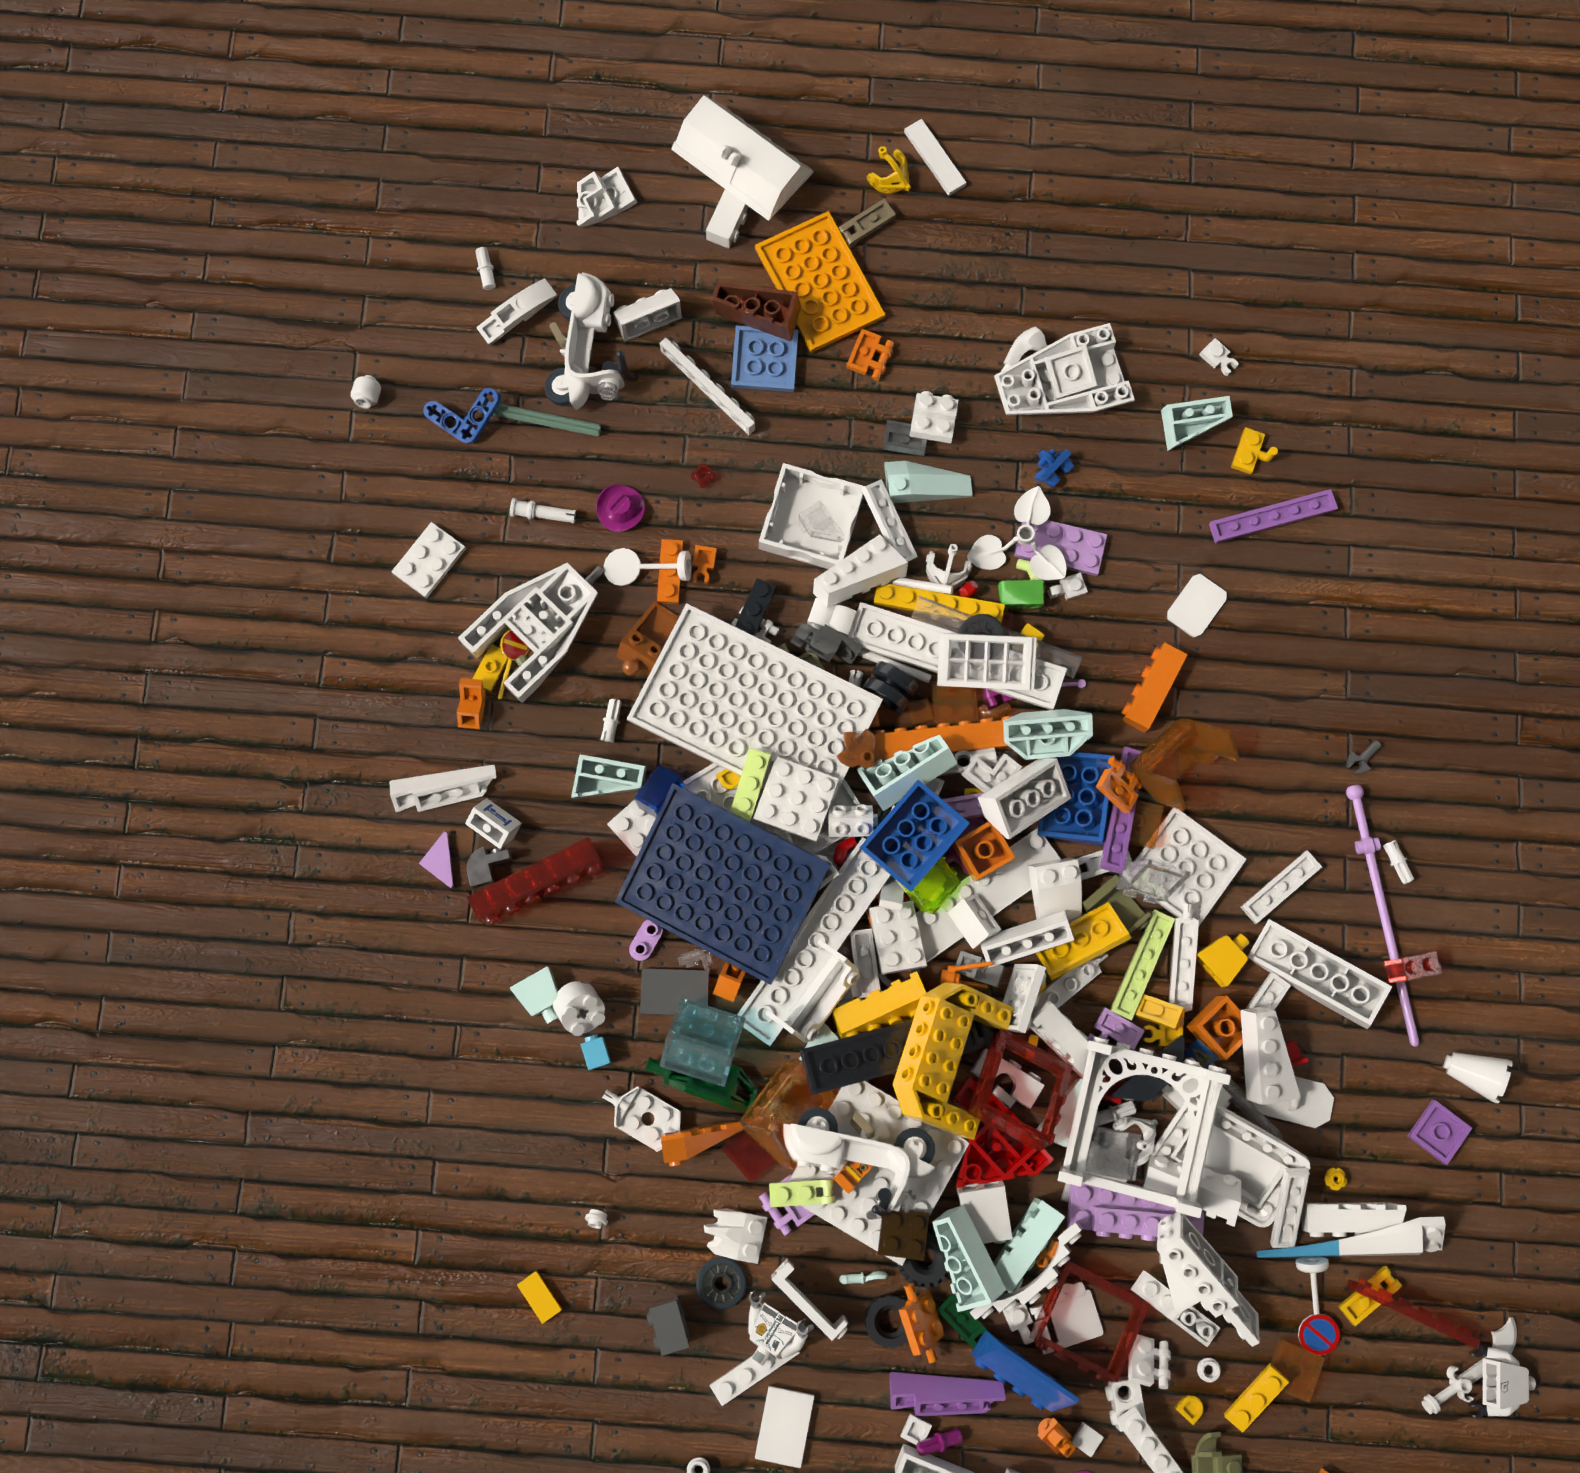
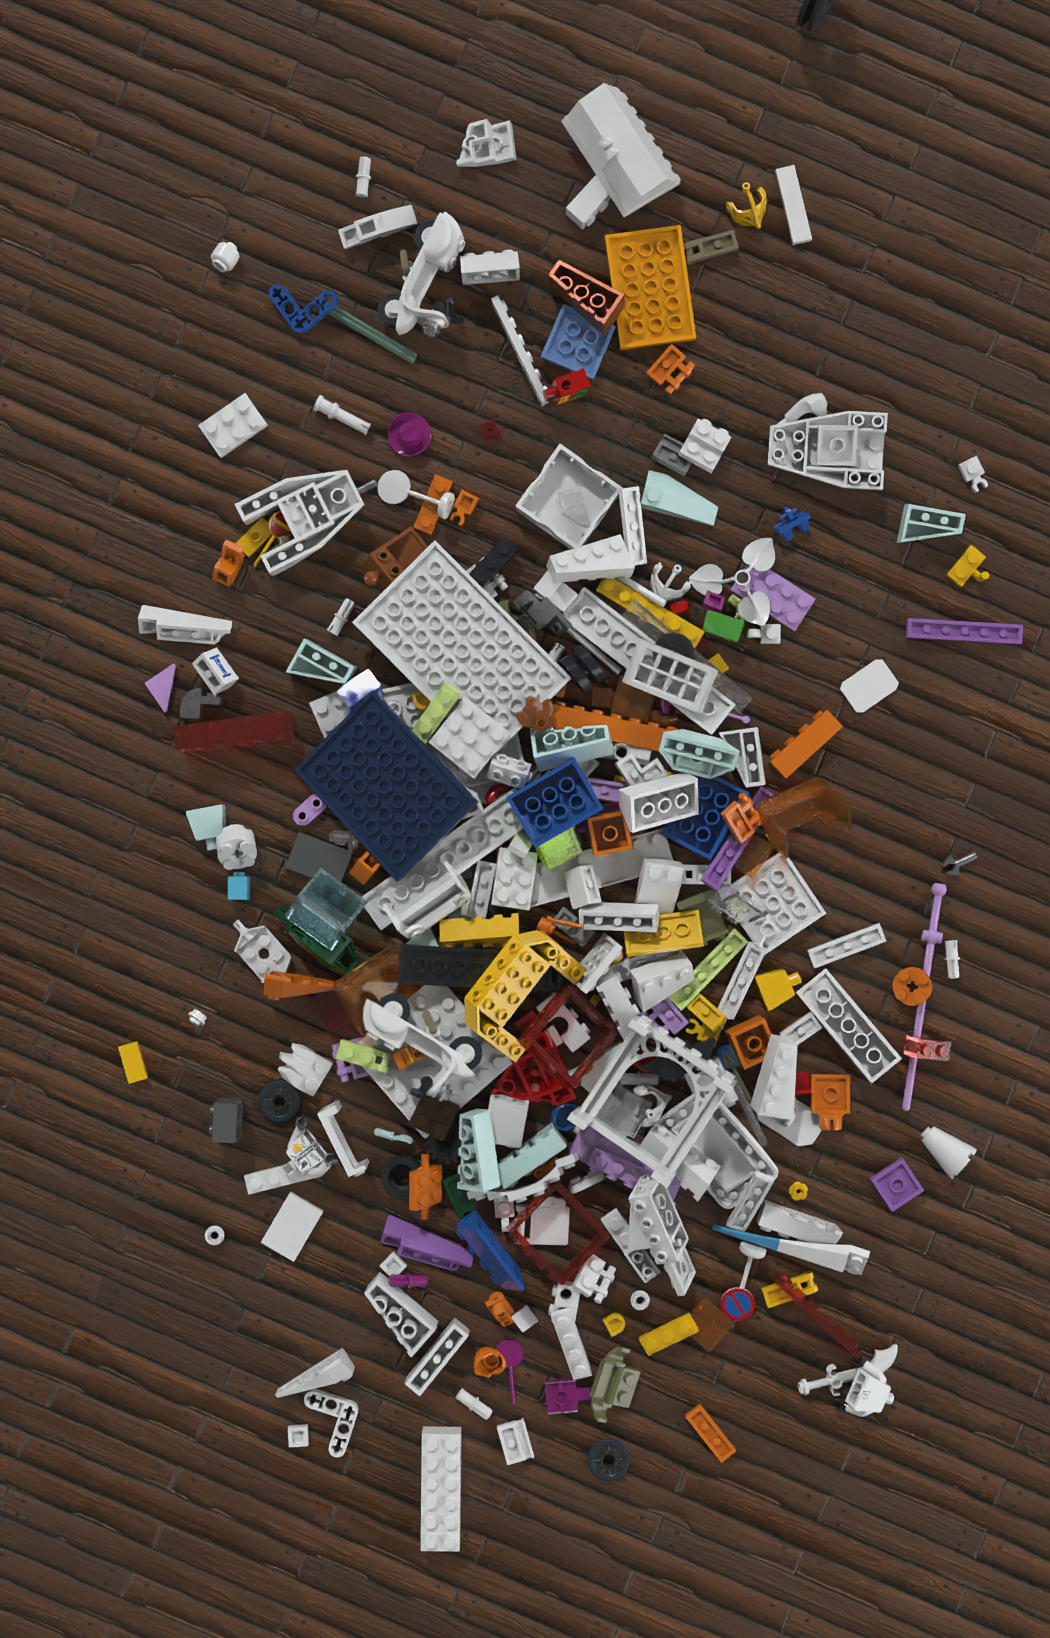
camera: 20 degrees right, 10 degrees up
none -> red torso [543,368,591,405]
none -> blue hair [551,1102,577,1131]
none -> white plate [568,1170,606,1194]
none -> white wedge [630,952,694,1013]
none -> magenta plate [701,590,725,613]
none -> white wedge [719,727,766,787]
none -> orange plate [810,1074,850,1131]
none -> orange plate [893,967,933,1006]

